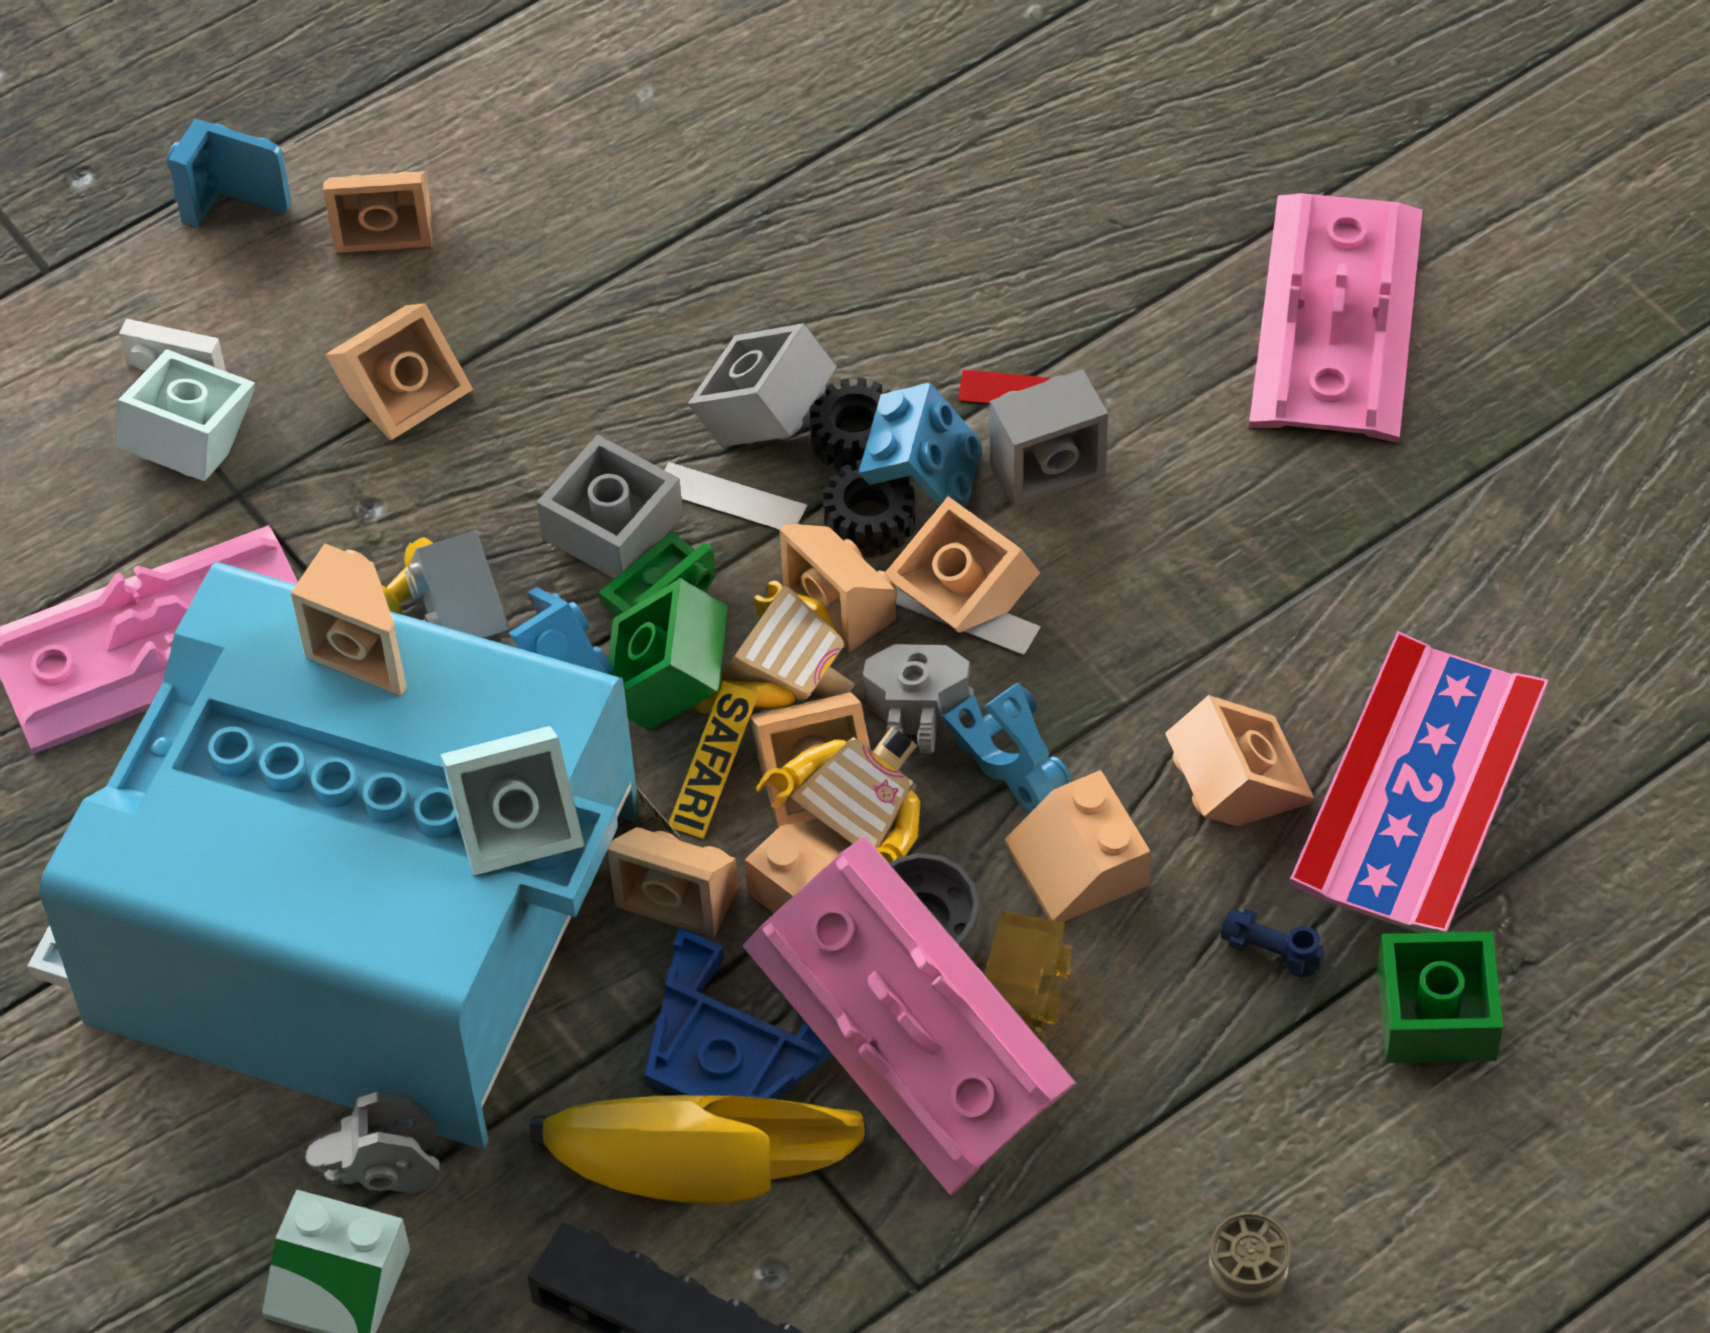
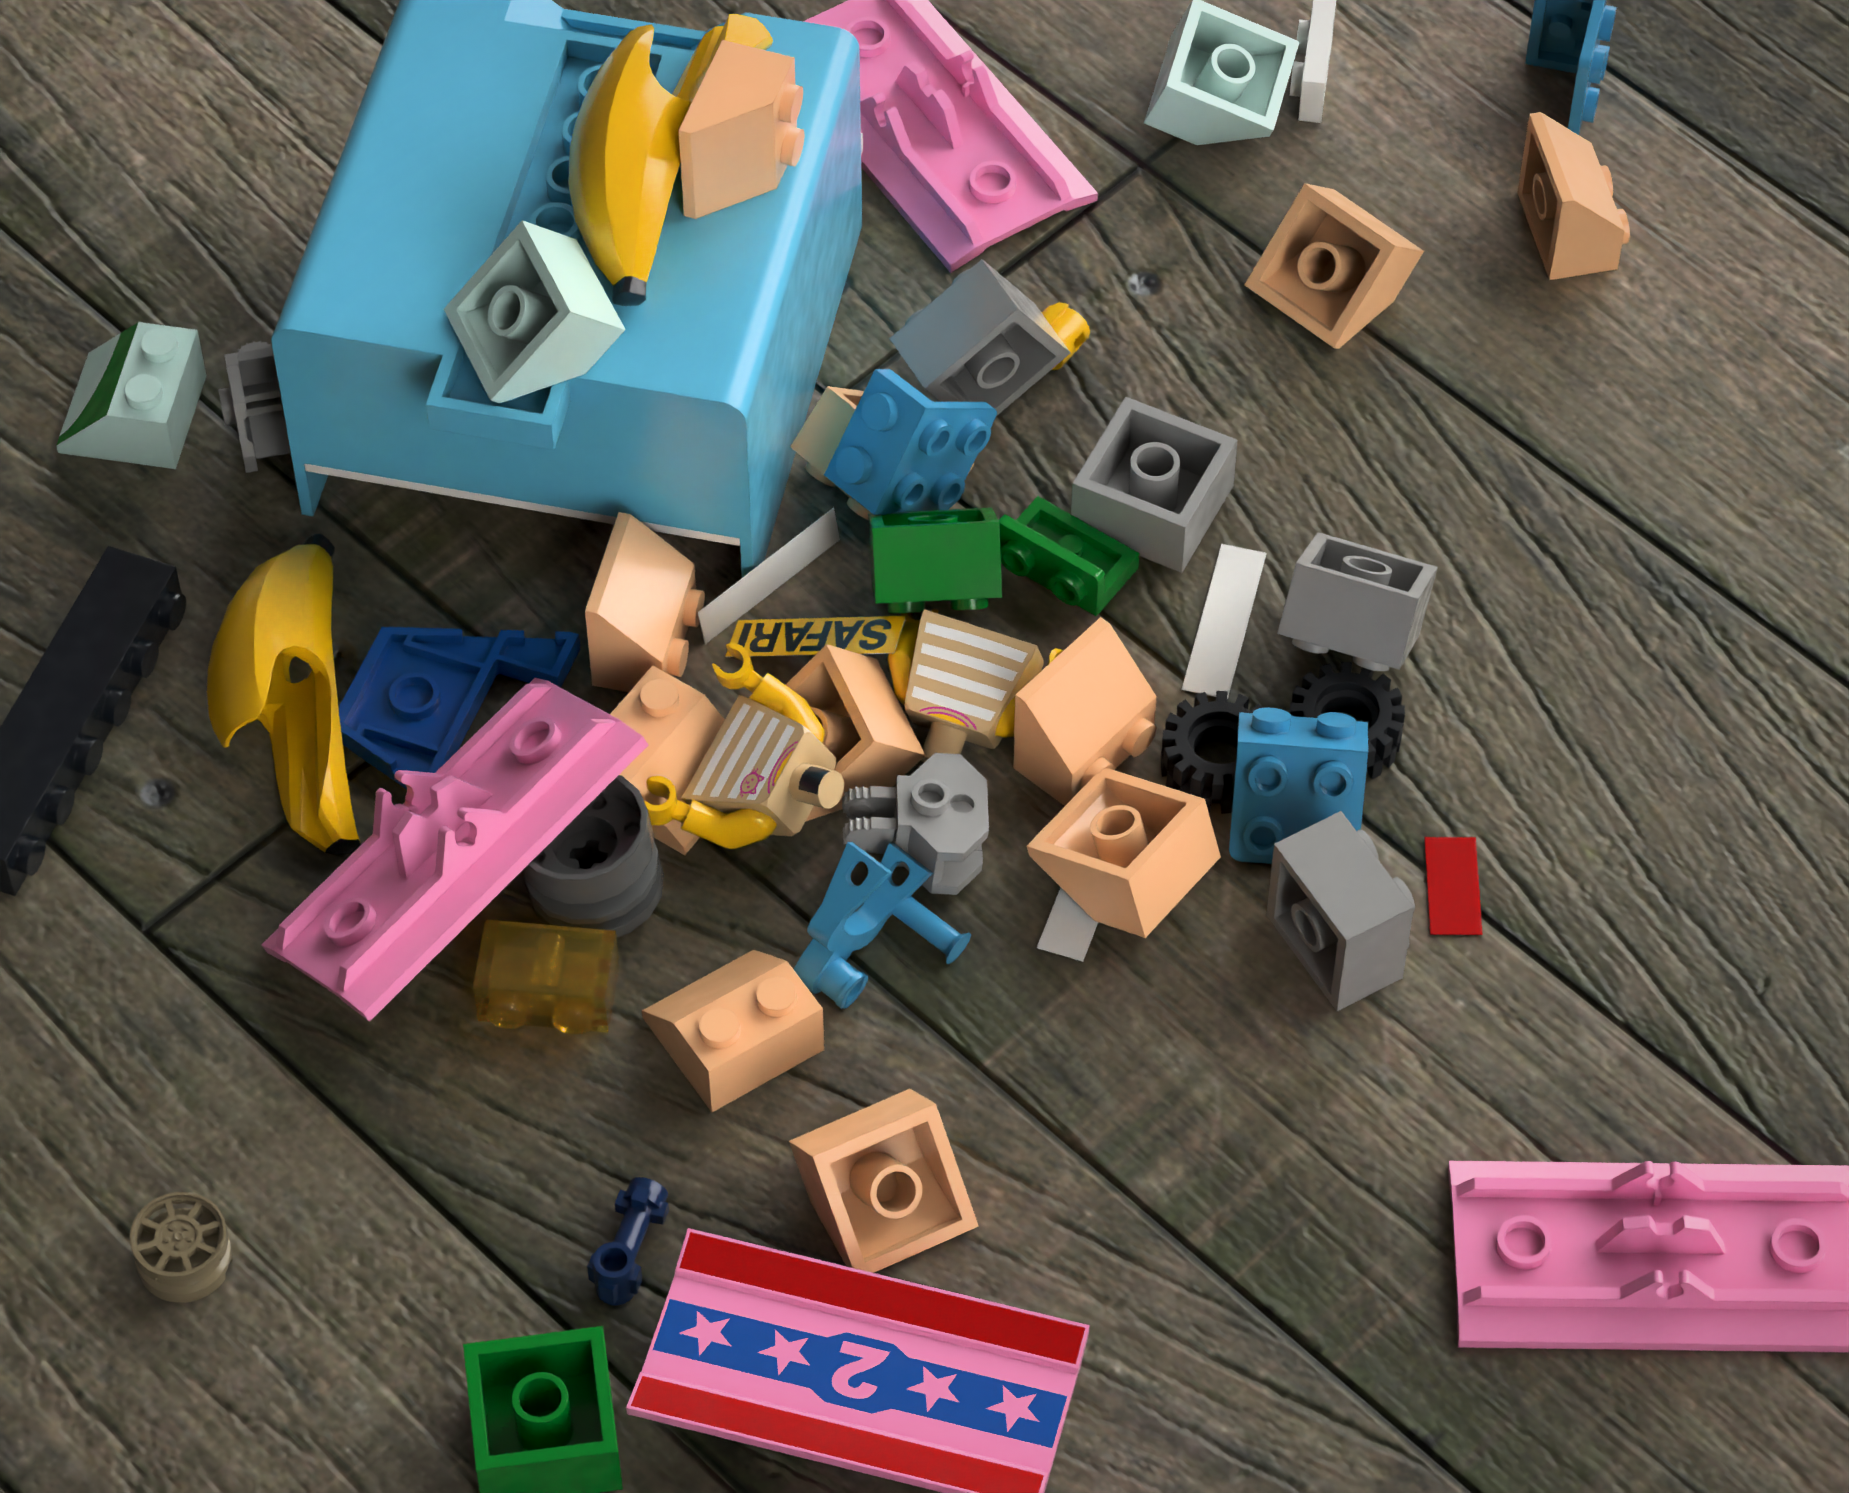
camera: 80 degrees right, 0 degrees up
none -> yellow piece [568,14,773,306]

